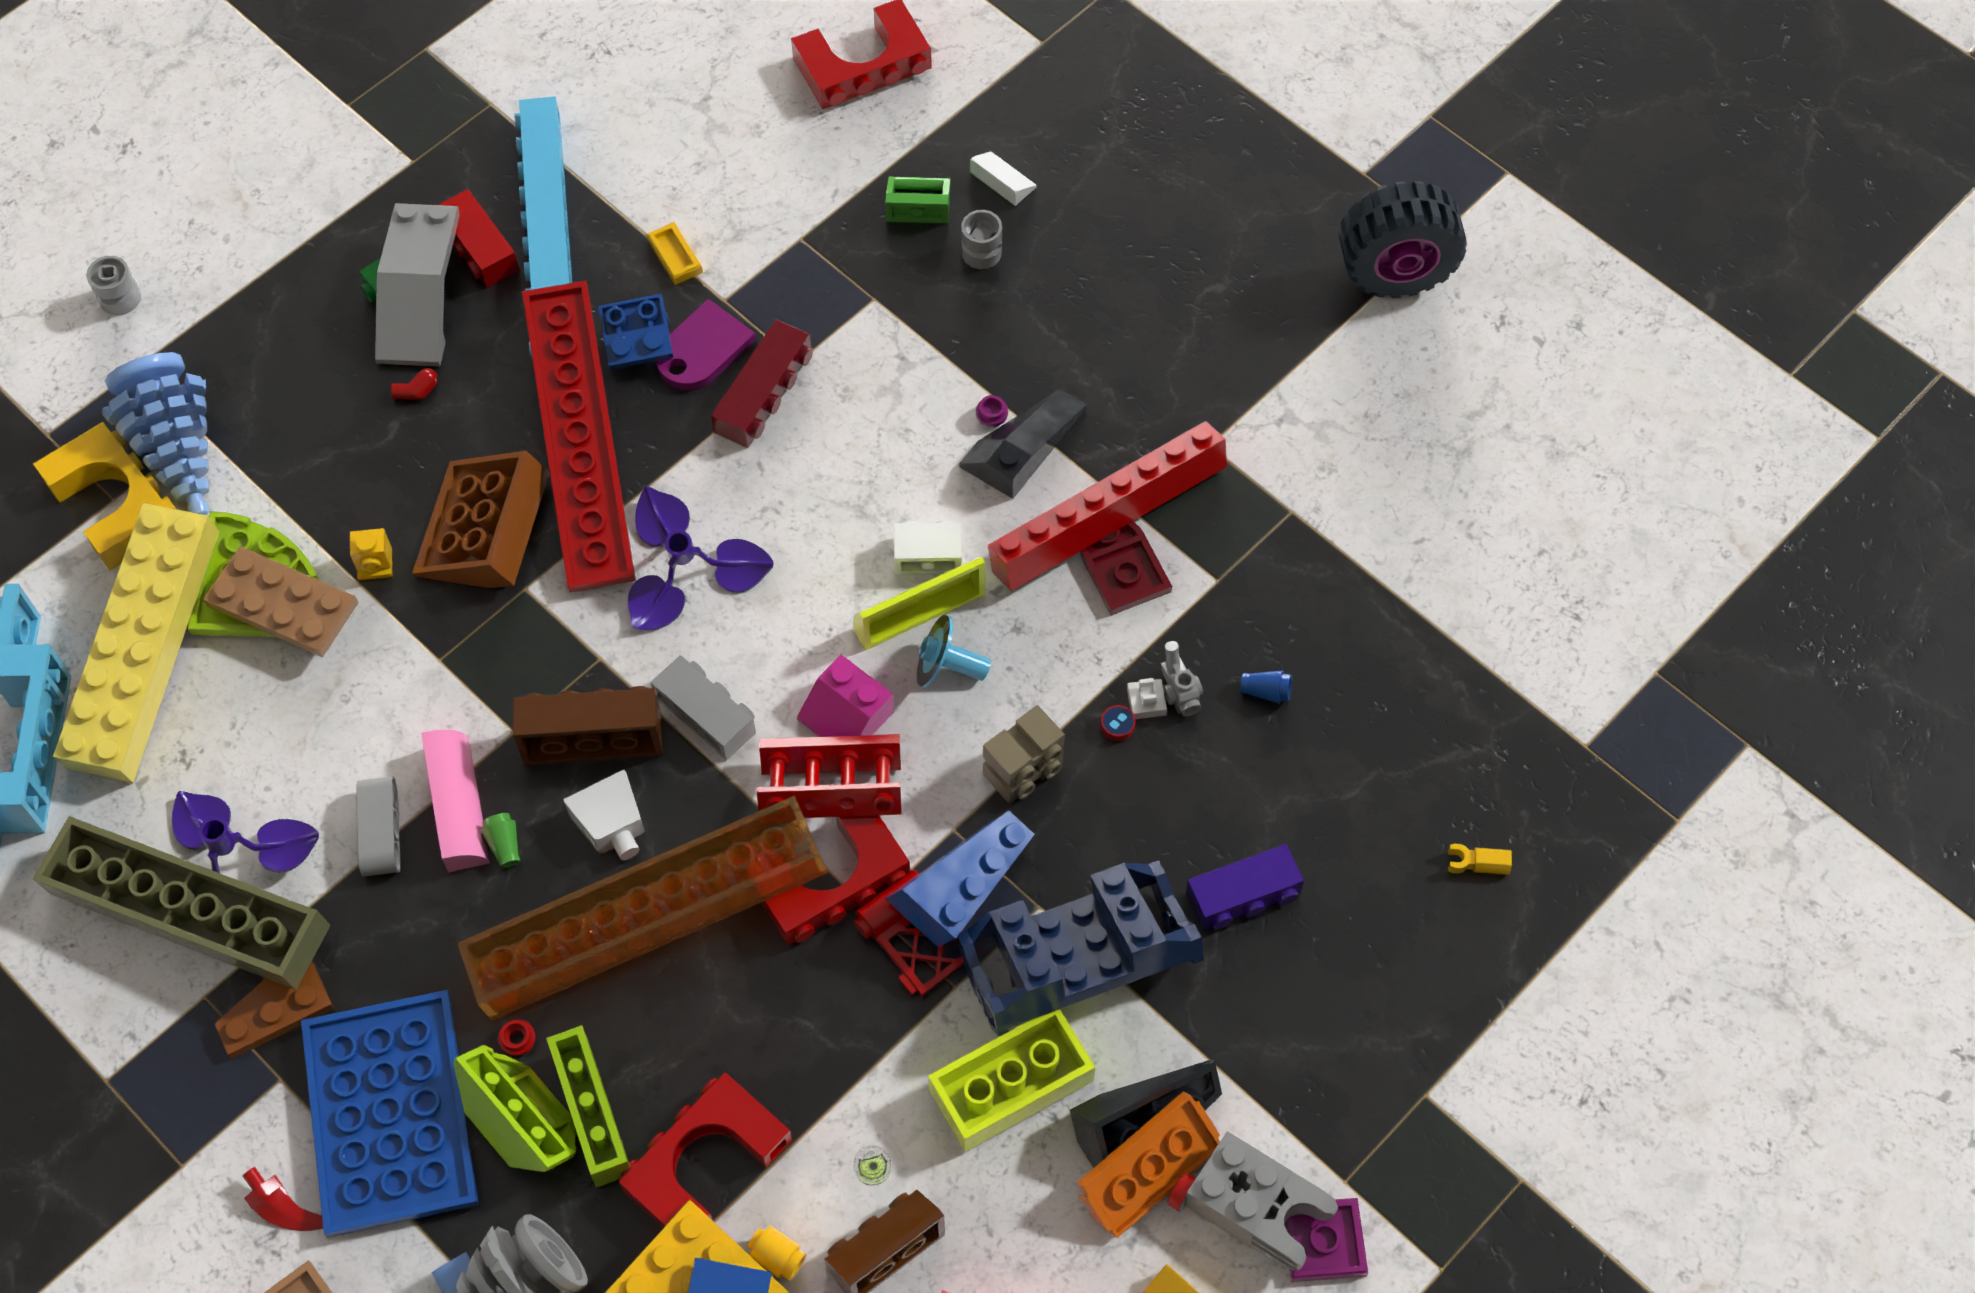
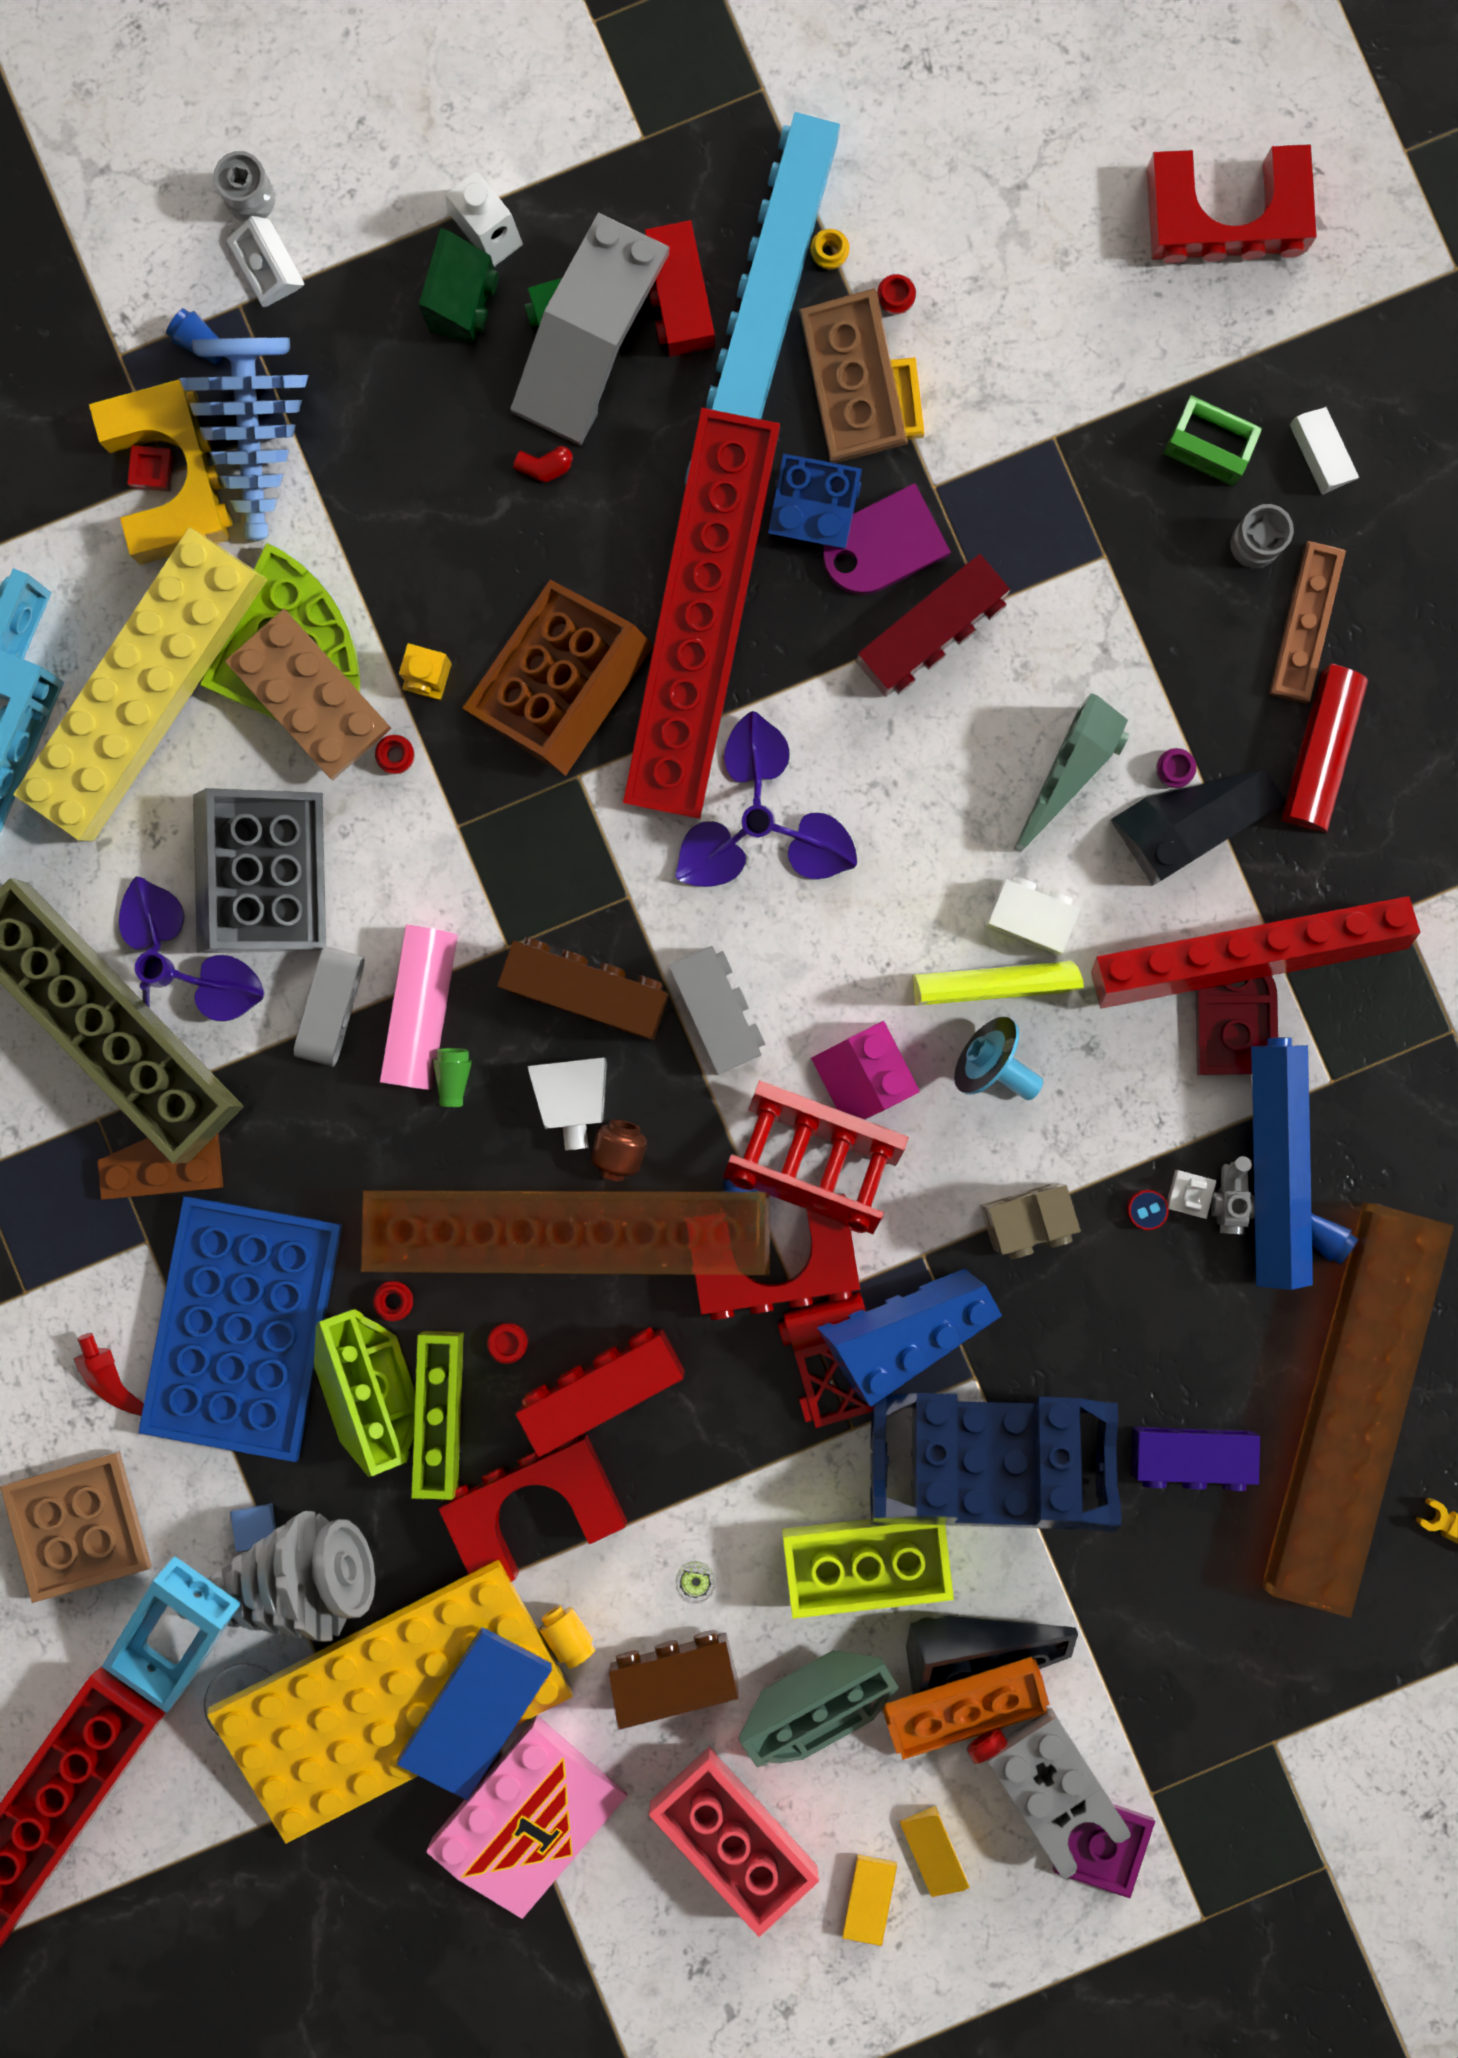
camera: 25 degrees right, 25 degrees up
none -> red tile [127,445,174,492]
none -> blue cone [166,308,222,365]
none -> dark grey slope [193,788,326,953]
none -> white slope [226,216,304,307]
none -> red plate [375,734,415,774]
none -> dark green slope [419,228,499,344]
none -> white torso [445,171,523,267]
none -> red tile [487,1322,528,1364]
none -> red brick [516,1327,685,1457]
none -> copper head [591,1119,647,1181]
none -> sand green wedge [738,1650,898,1767]
none -> medium nougat tile [799,288,908,464]
none -> yellow plate [810,229,850,269]
none -> red plate [877,274,916,315]
none -> sand green wedge [1014,693,1129,852]
none -> blue brick [1251,1037,1313,1290]
none -> clear orange brick [1261,1202,1454,1618]
none -> nougat tile [1268,541,1346,704]
none -> red brick [1281,663,1368,834]

